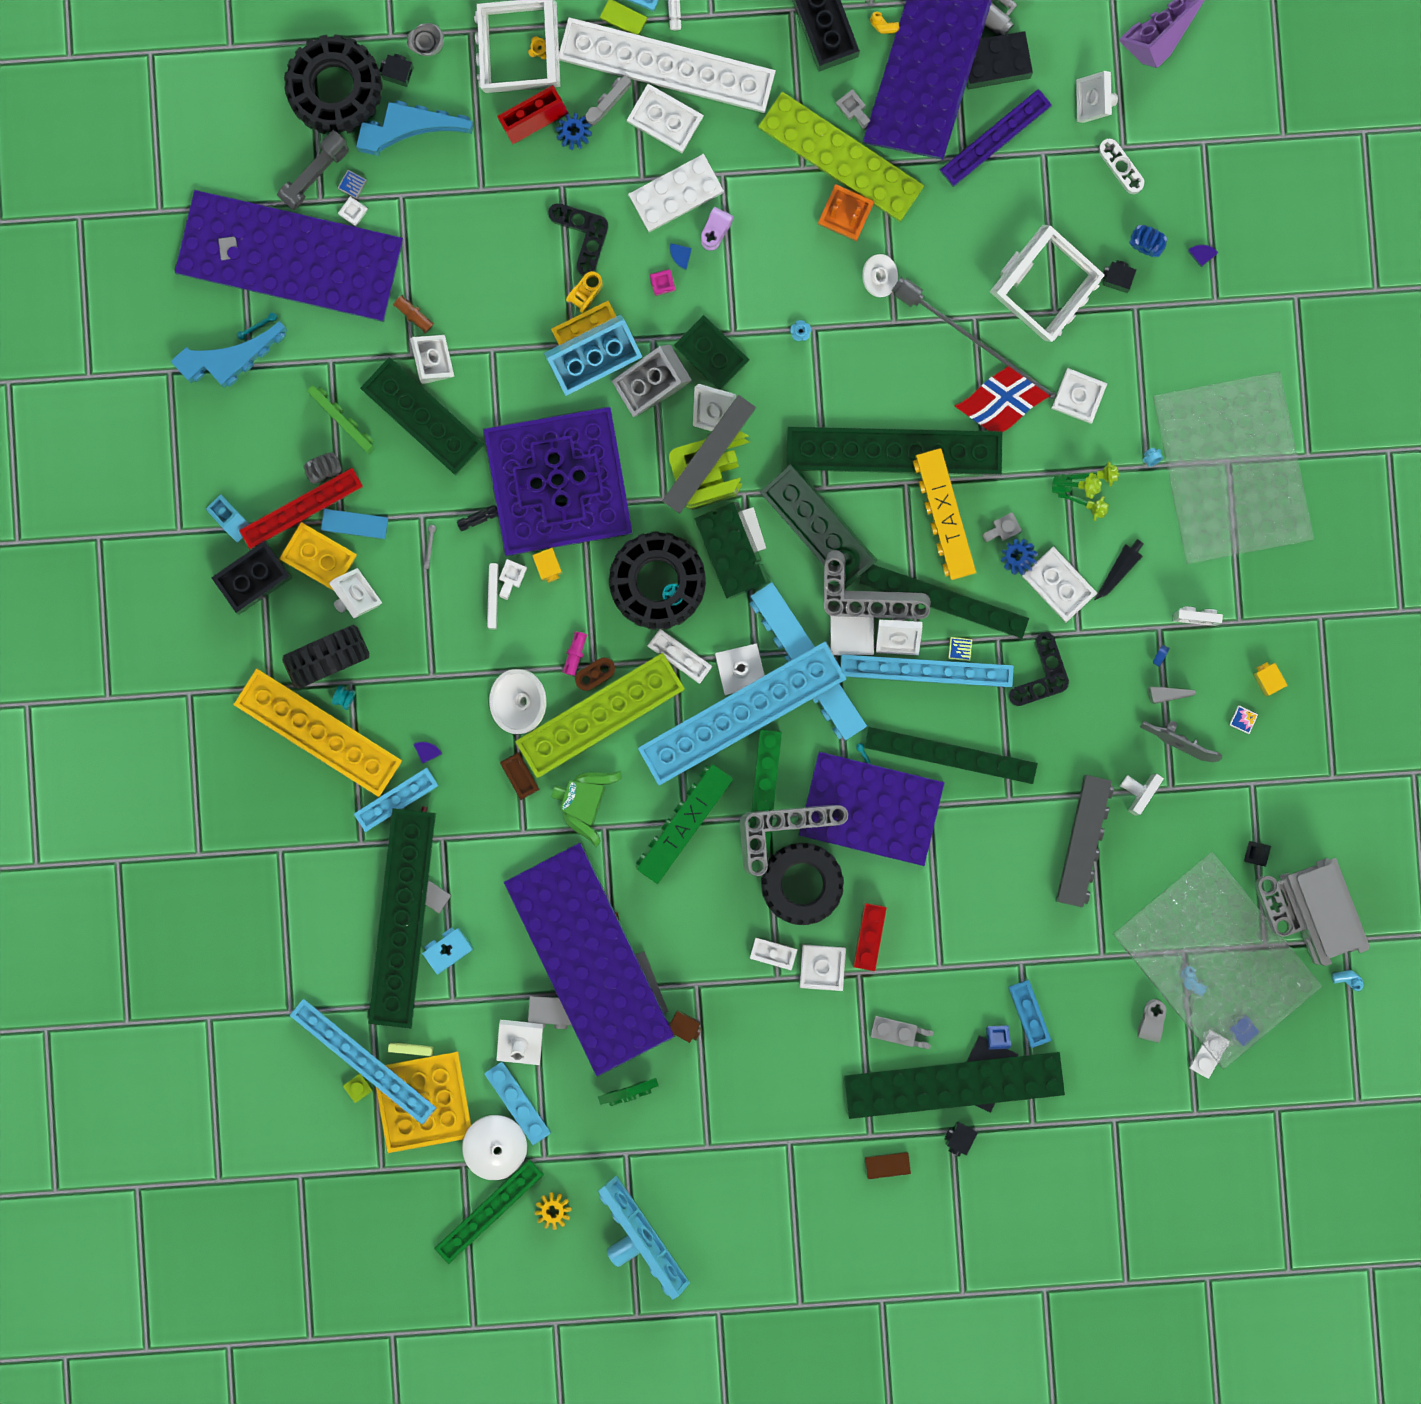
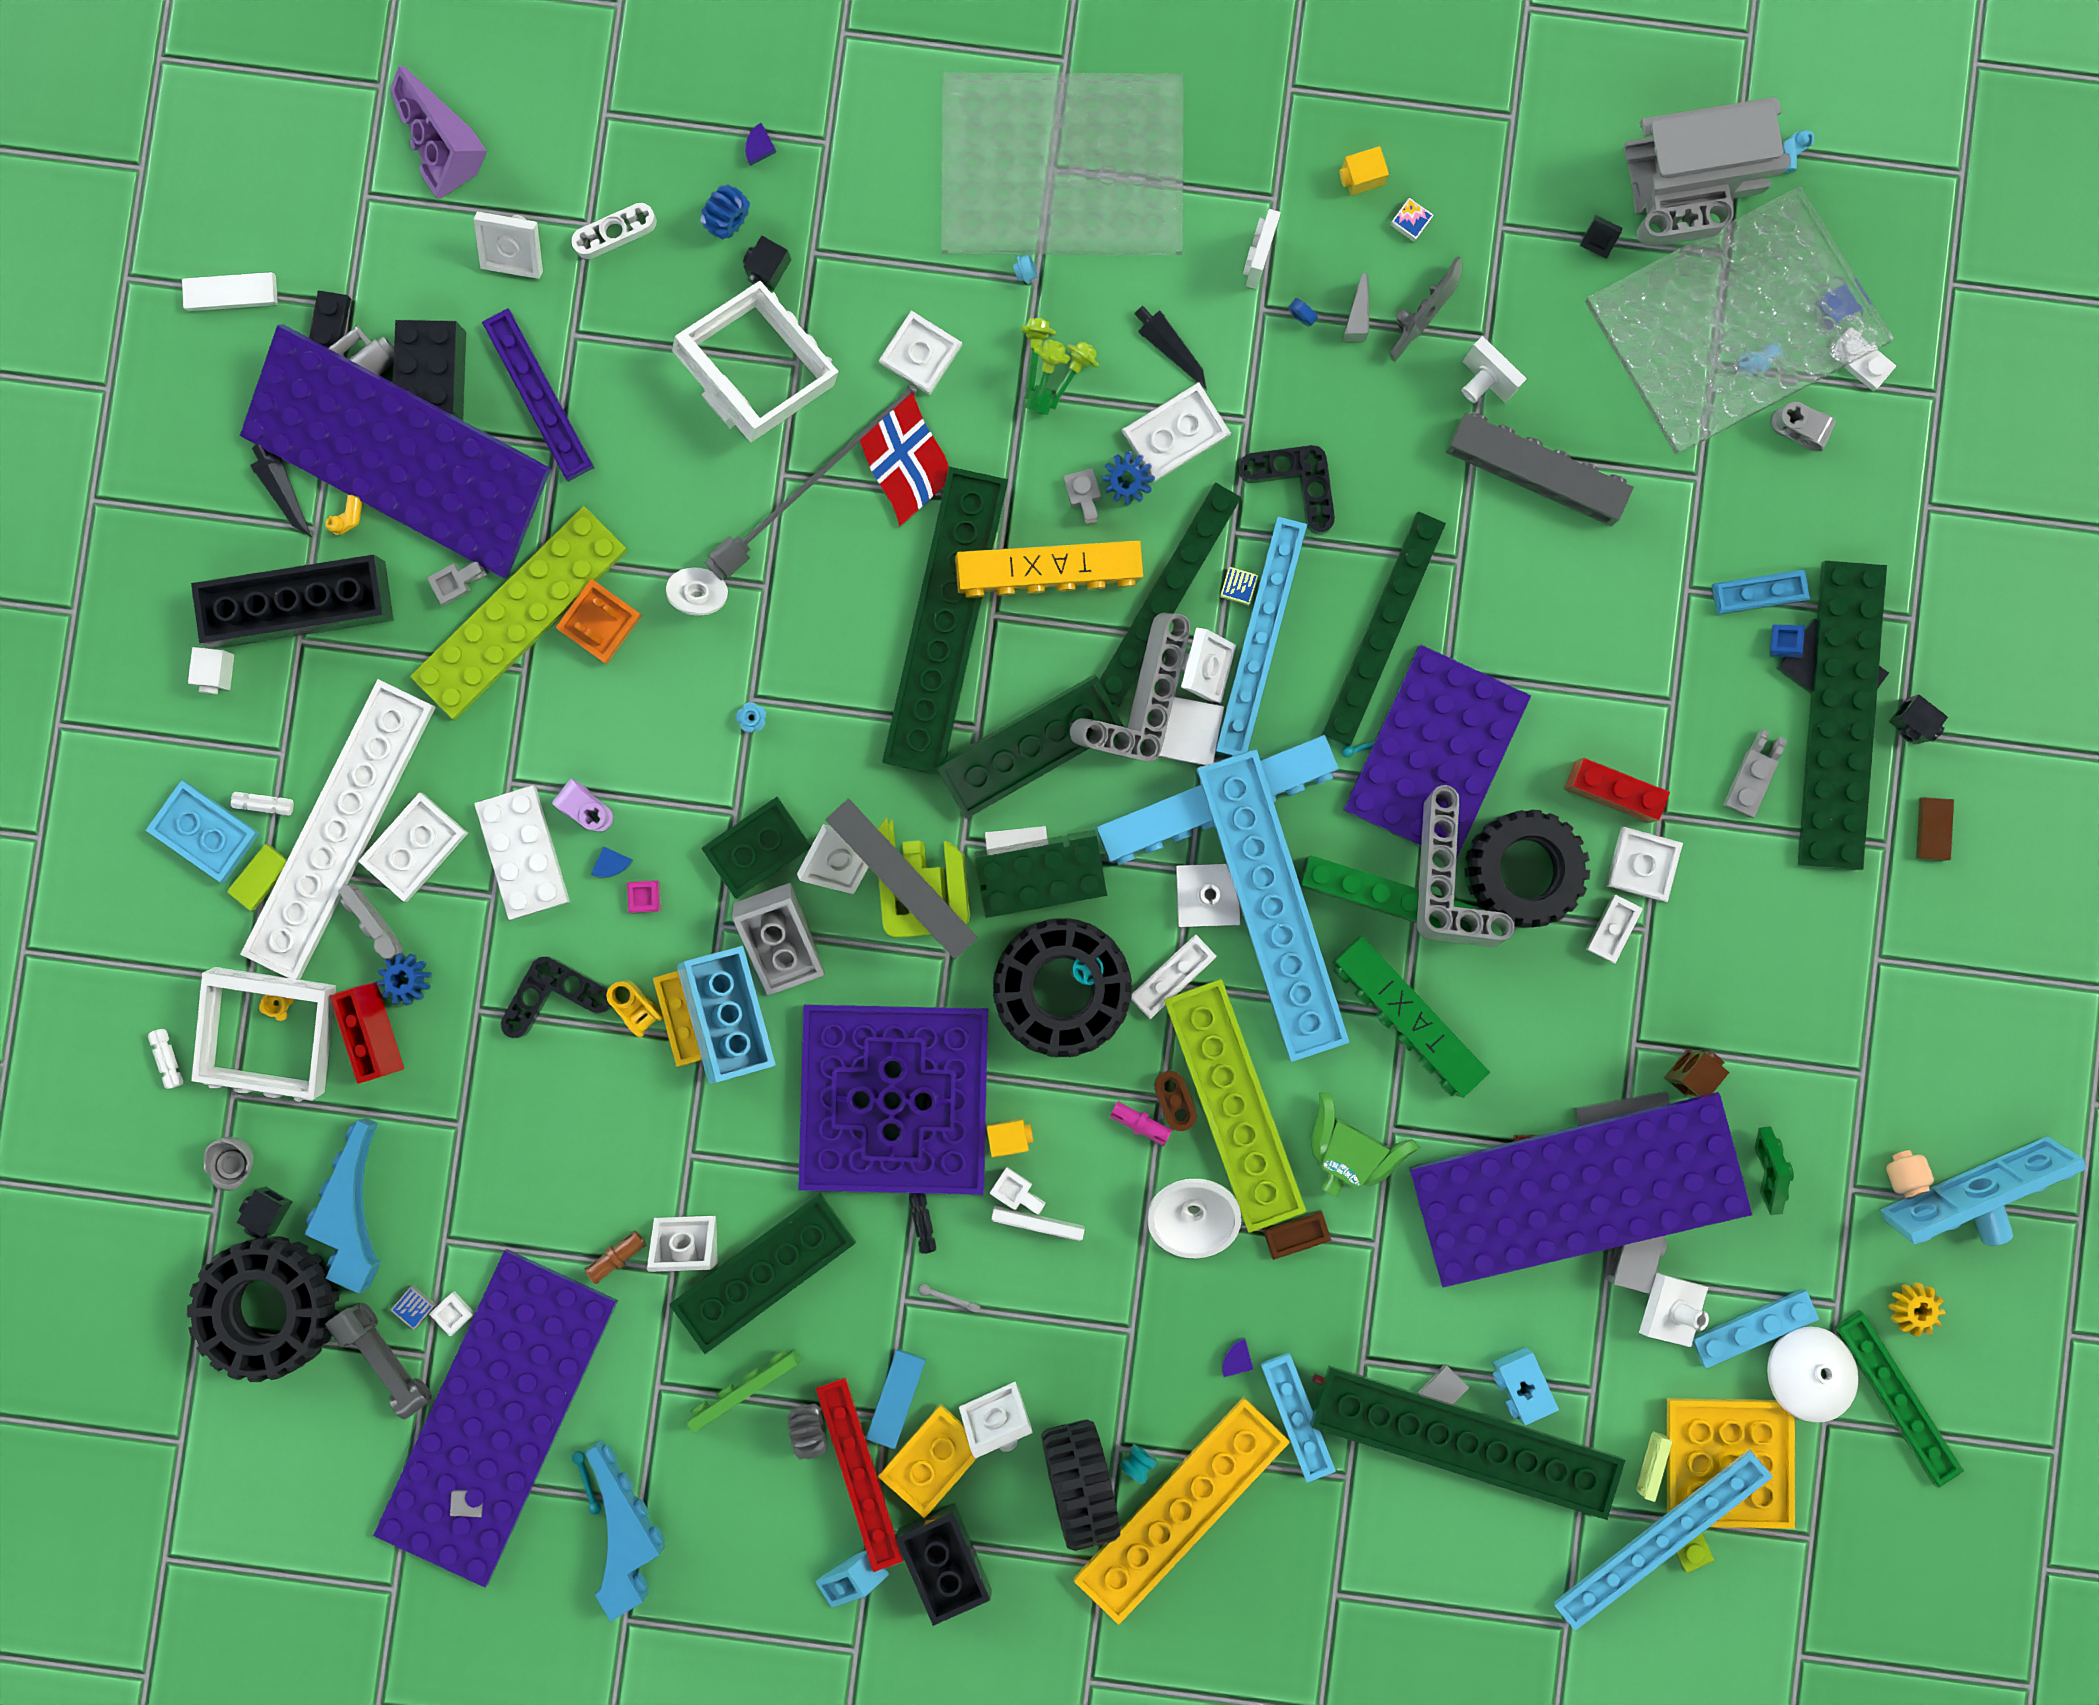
camera: 70 degrees left, 0 degrees up
none -> light nougat head [1886,1150,1934,1198]

